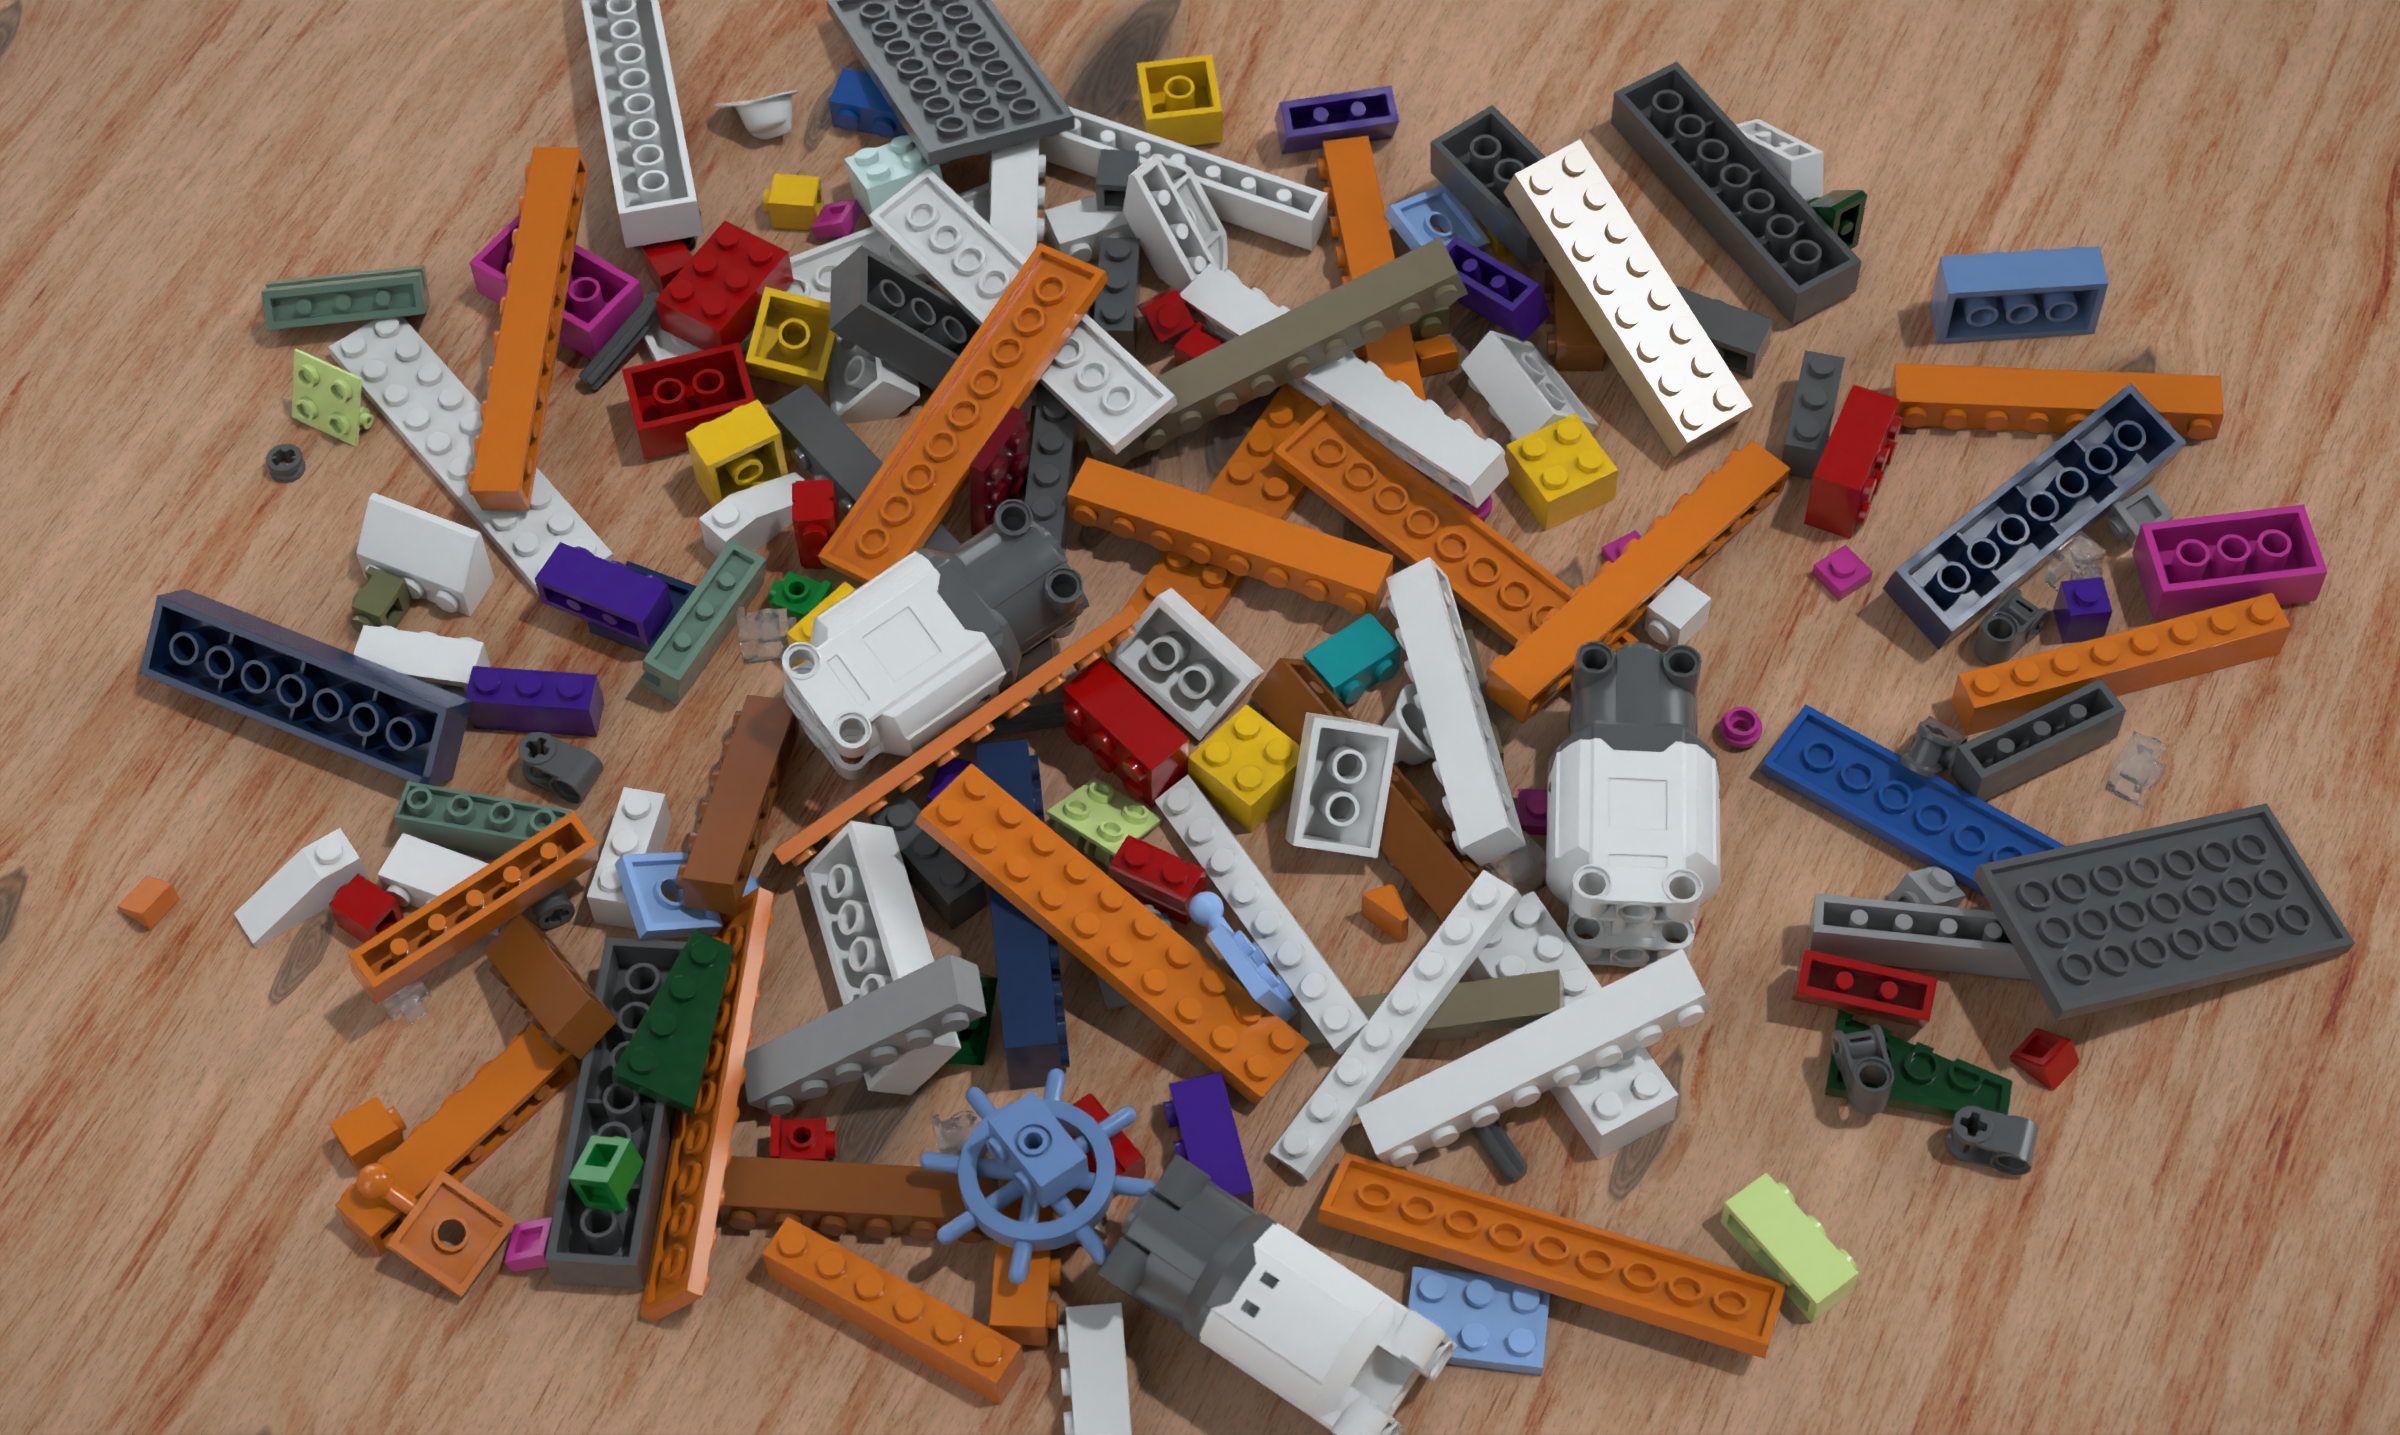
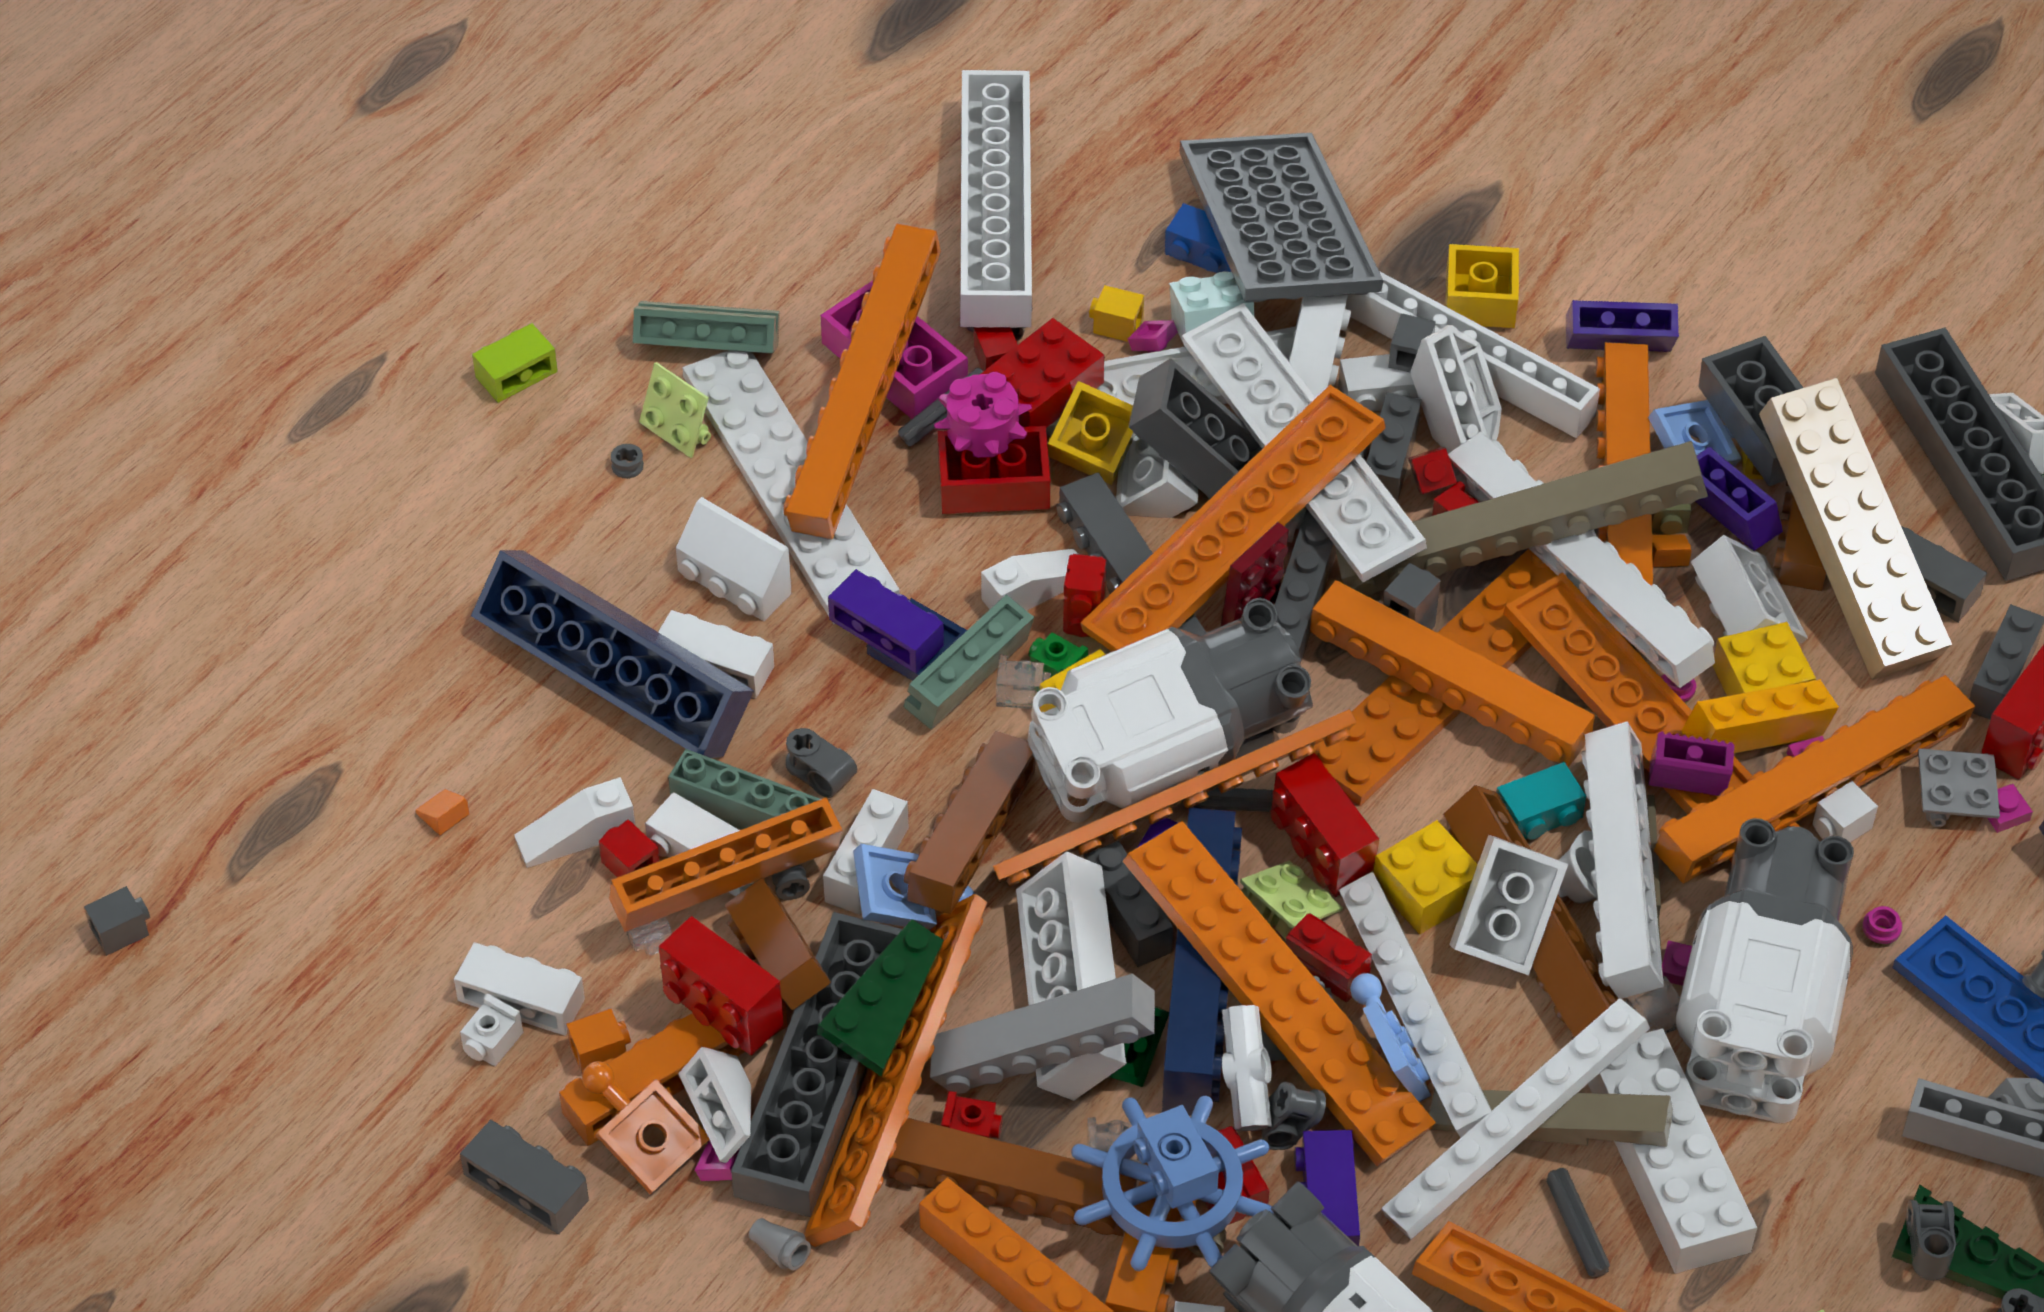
camera: 10 degrees right, 5 degrees down
olive brick [351,566,413,633] -> none
dark purple brick [465,666,604,737] -> none
green brick [568,1135,644,1212] -> none
yellow brick [685,399,788,507] -> none
white piece [714,90,799,139] -> none
white slope [1106,588,1265,741] -> none
white brick [1356,948,1713,1167] -> none
orange slope [1361,883,1409,943] -> none
red brick [1791,949,1938,1028] -> none
none -> white brick [454,942,585,1036]
none -> white brick [460,993,523,1066]
none -> dark grey brick [460,1119,589,1235]
none -> lime brick [472,323,558,403]
none -> red brick [658,916,783,1056]
none -> white slope [678,1047,751,1163]
none -> light grey cone [749,1218,811,1270]
none -> dark pink brick [934,372,1032,457]
none -> white piece [1222,1005,1272,1131]
none -> dark grey piece [1261,1082,1326,1150]
none -> dark grey brick [1383,563,1441,630]
none -> magenta brick [1648,731,1734,796]
none -> light orange brick [1681,679,1839,753]
none -> light grey hinge [1918,749,2000,827]

